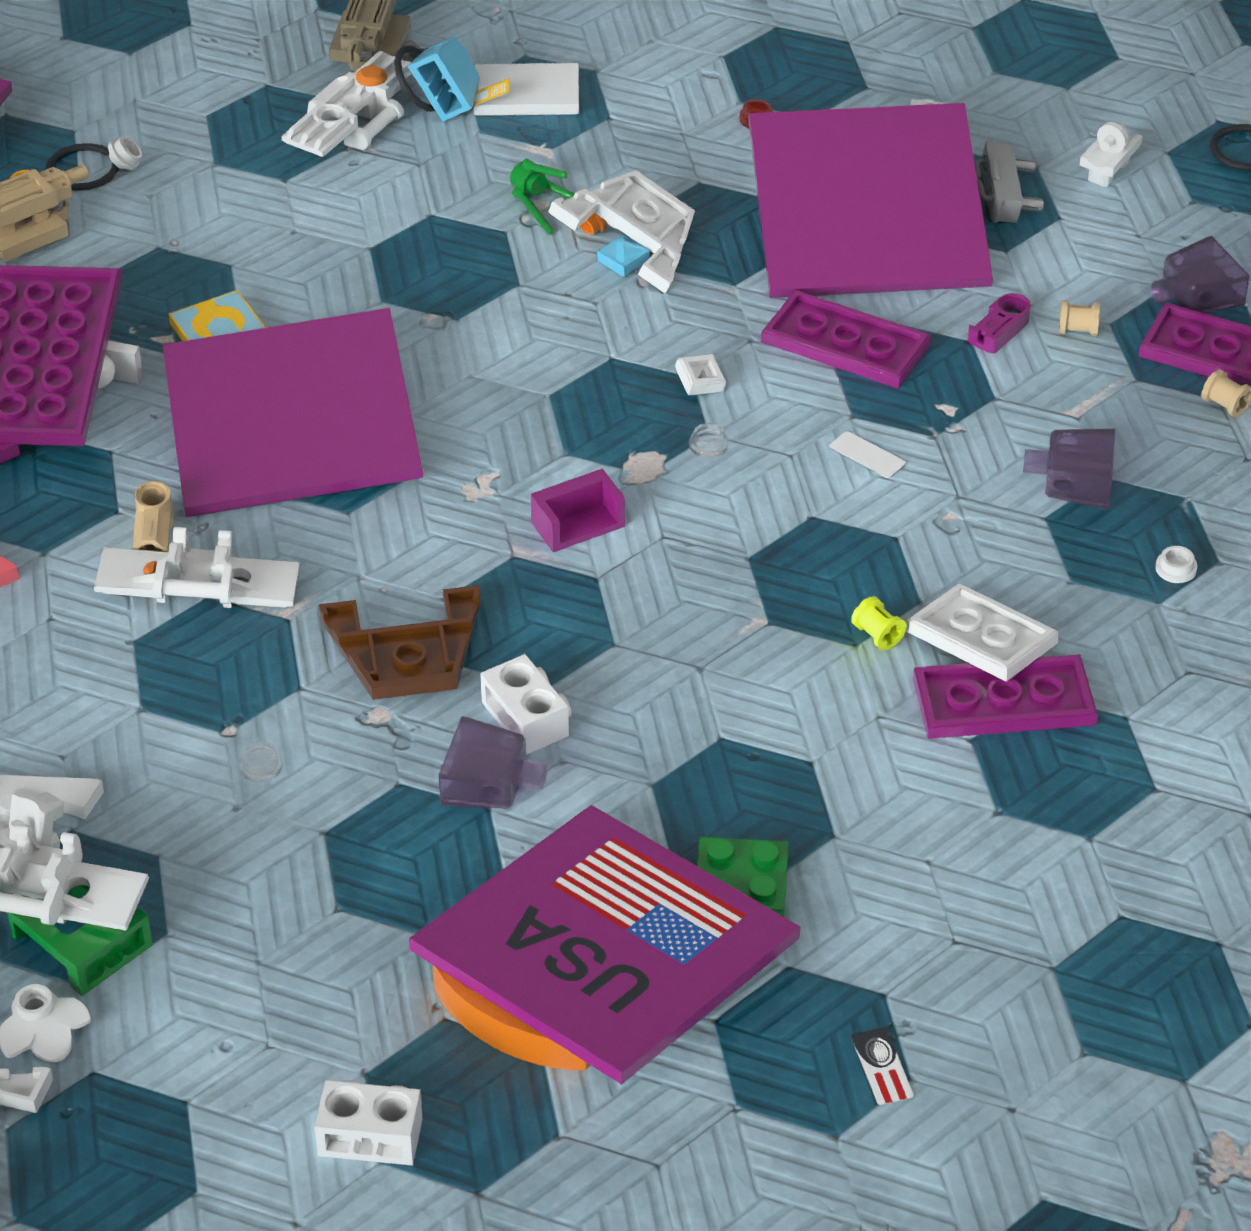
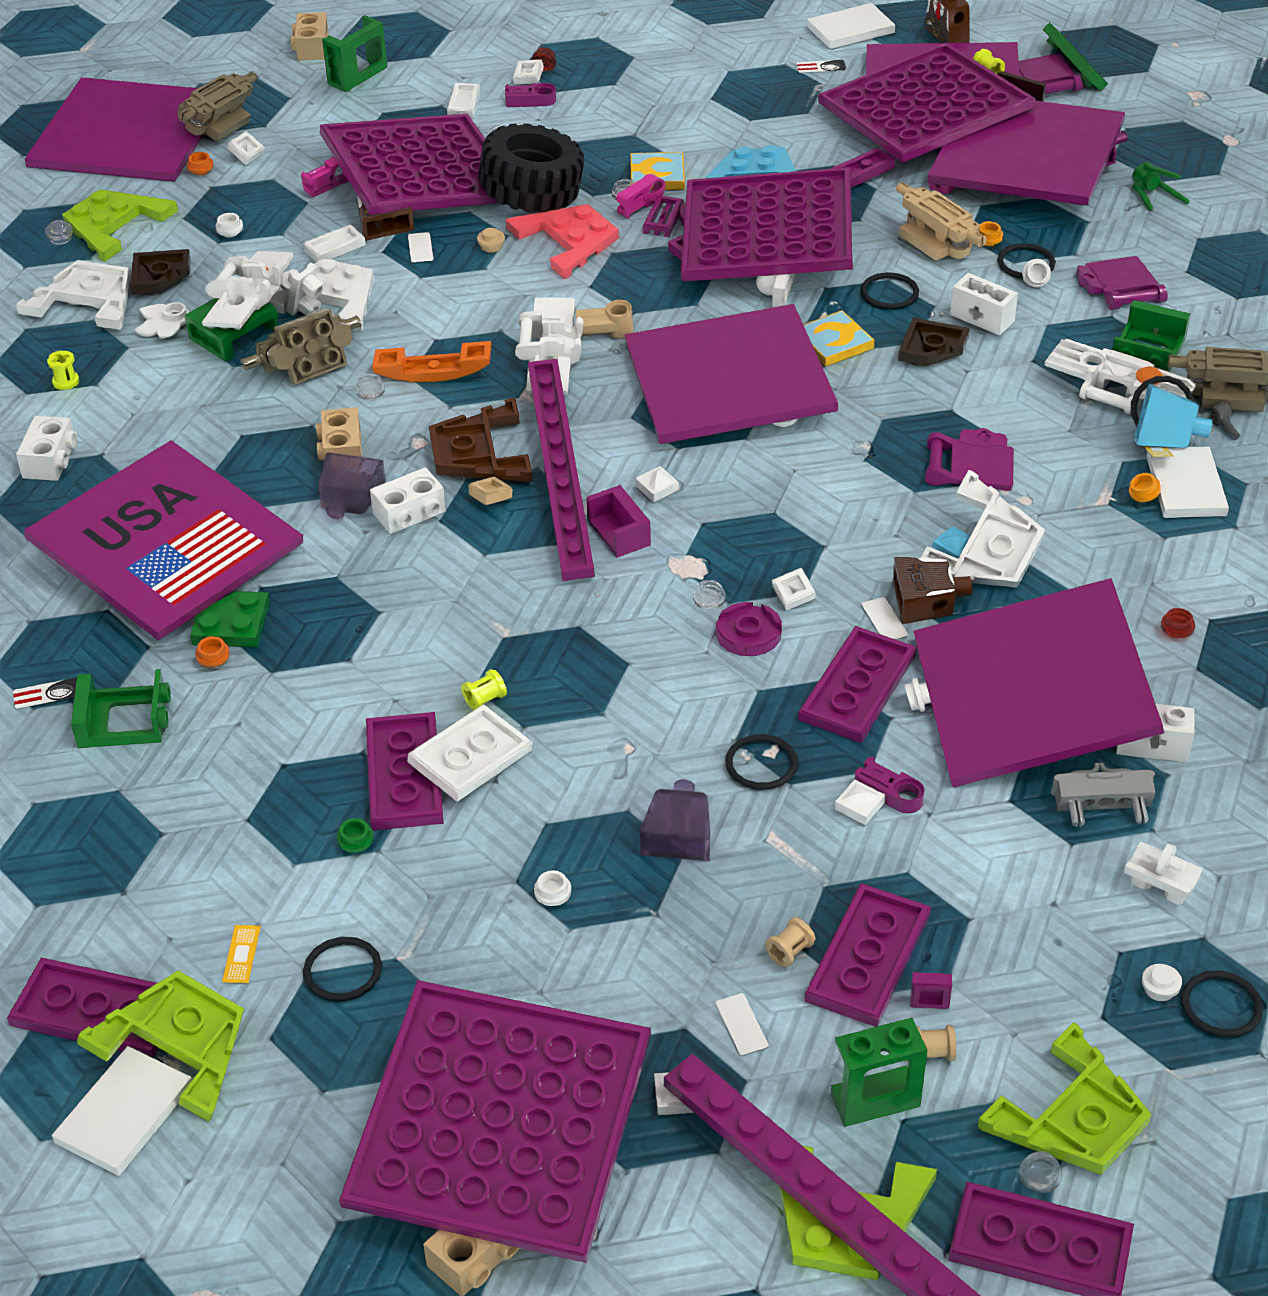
camera: 90 degrees right, 0 degrees up
green plant [510,158,574,234] -> none
white sticker [829,431,906,478] -> none
tan bush [1059,300,1100,337] -> none
clear purple torso [1152,236,1250,313] -> none
none -> neon yellow bush [47,350,79,390]
none -> green window [71,669,171,748]
none -> orange plate [195,636,230,667]
none -> dark tan piece [241,308,362,385]
none -> tan brick [316,407,363,473]
none -> green plate [337,818,374,853]
none -> orange slope [372,341,492,382]
none -> tan tile [469,477,512,505]
none -> magenta plate [528,359,595,581]
none -> white tile [635,466,679,502]
none -> magenta tile [716,602,782,656]
none -> black piece [725,734,798,790]
none -> white tile [835,779,885,825]
none -> black piece [860,272,919,309]
none -> white sticker [861,597,908,639]
none -> reddish brown torso [892,557,972,624]
none -> dark brown plate [898,318,970,366]
none -> white plate [905,678,931,712]
none -> magenta piece [925,428,1014,491]
none -> white brick [950,273,1018,335]
none -> magenta piece [1076,256,1168,310]
none -> green window [1112,300,1191,372]
none -> light orange plate [1129,473,1161,502]
none -> white plate [1142,964,1182,1001]

